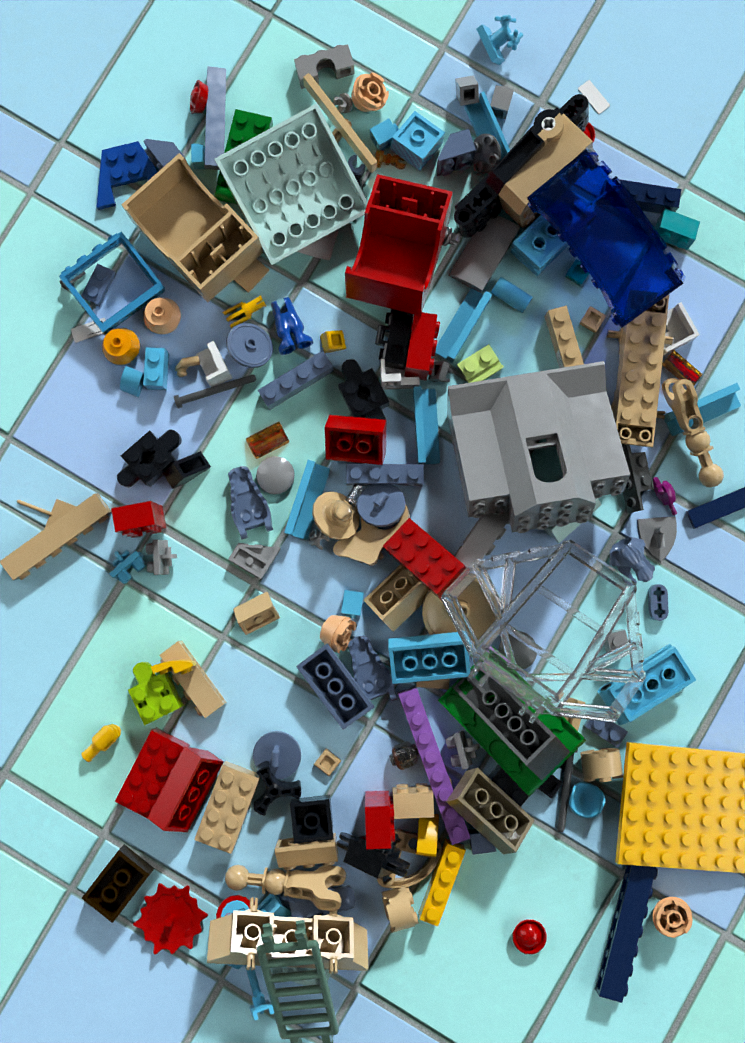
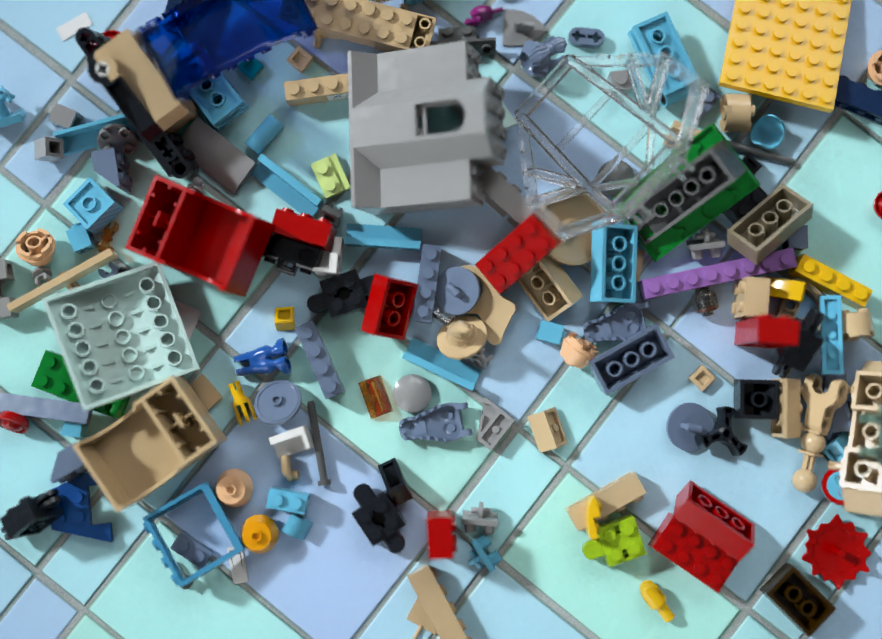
camera: 80 degrees left, 0 degrees up
tan brick [194,761,261,854] -> none
none -> black brick [0,489,64,540]
none -> medium azure panel [819,295,844,374]

